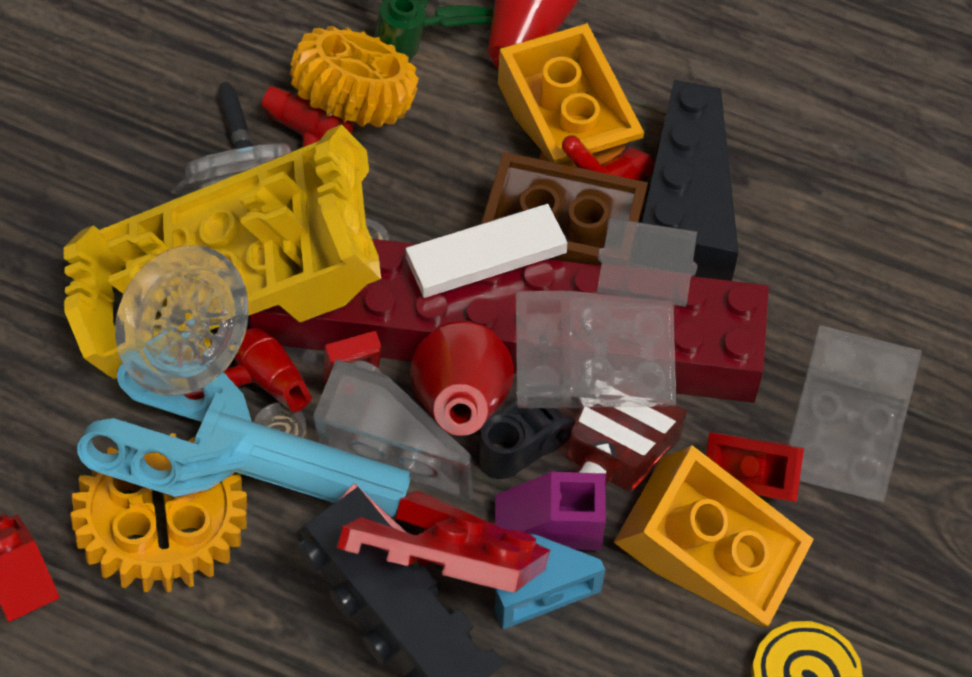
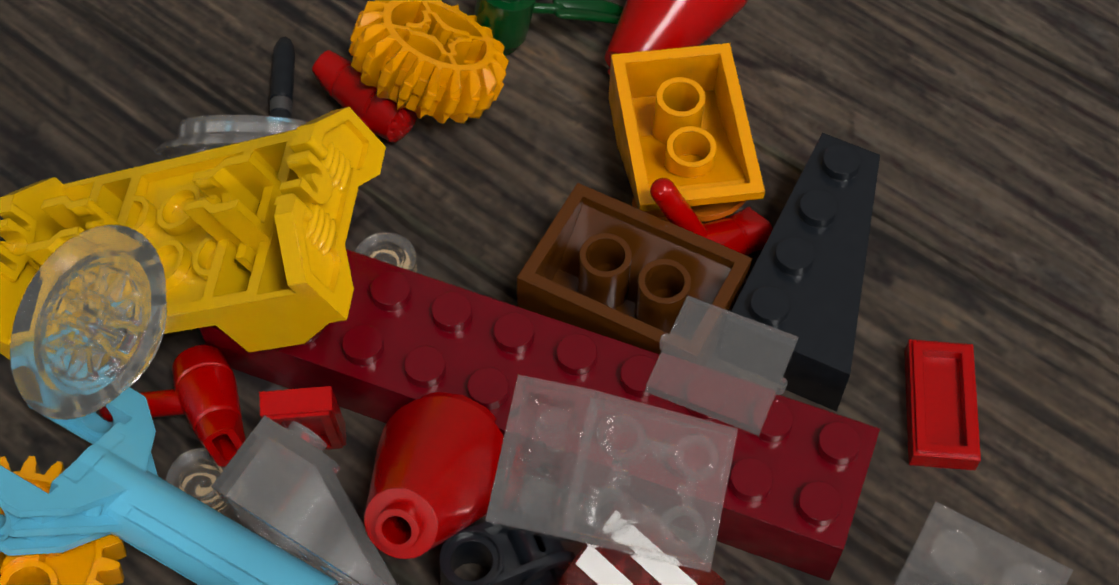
camera: 15 degrees right, 0 degrees up
white tile [406,204,568,298] -> none
none -> red tile [904,339,981,471]

